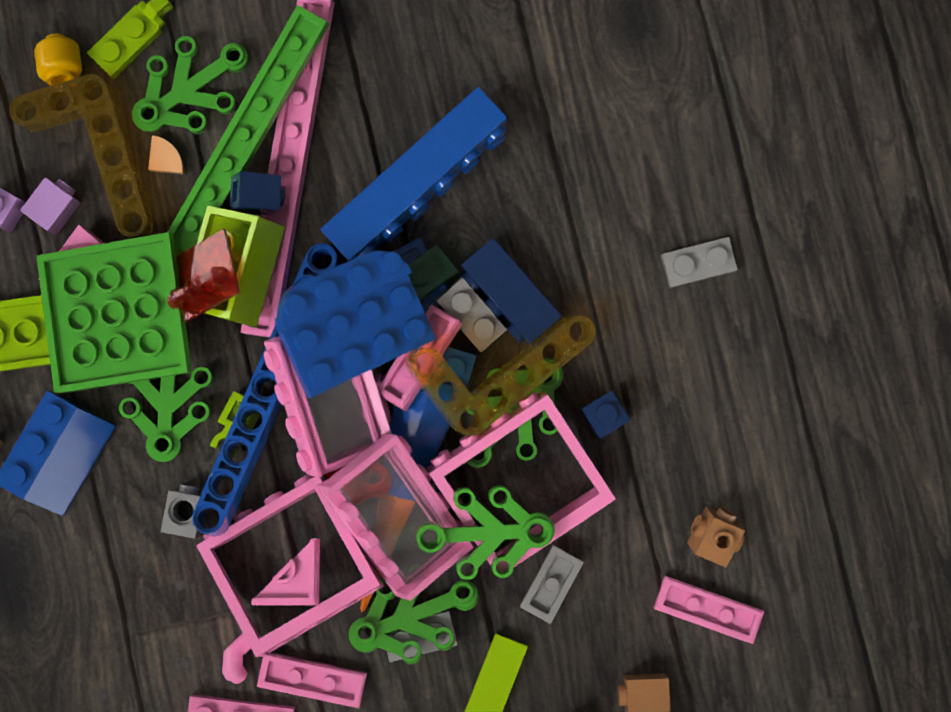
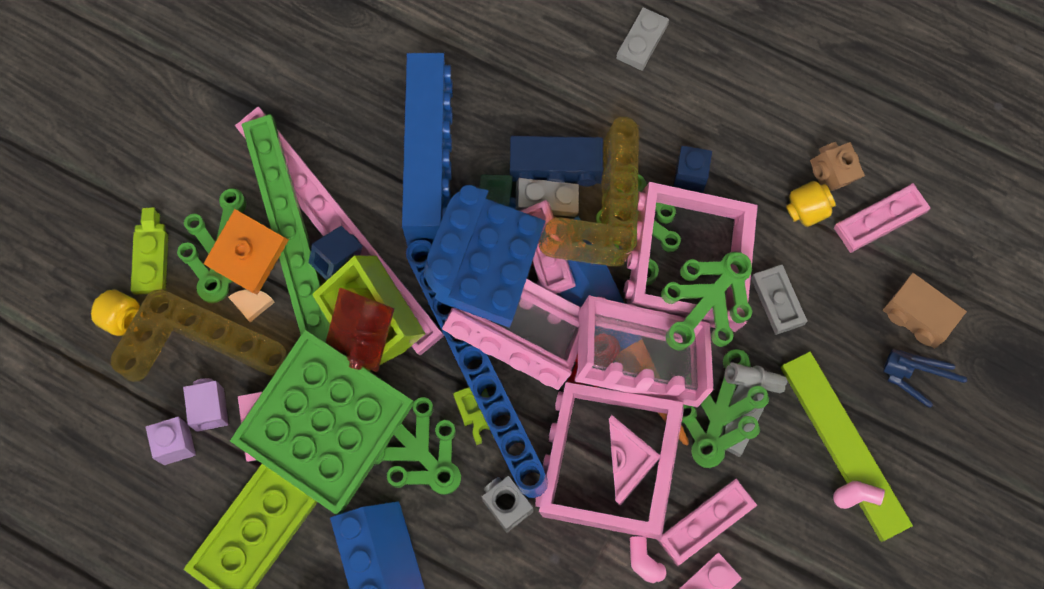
camera: 50 degrees left, 15 degrees down
none -> orange plate [203,209,289,295]
none -> light grey axle [725,363,788,393]
none -> yellow head [786,181,836,227]

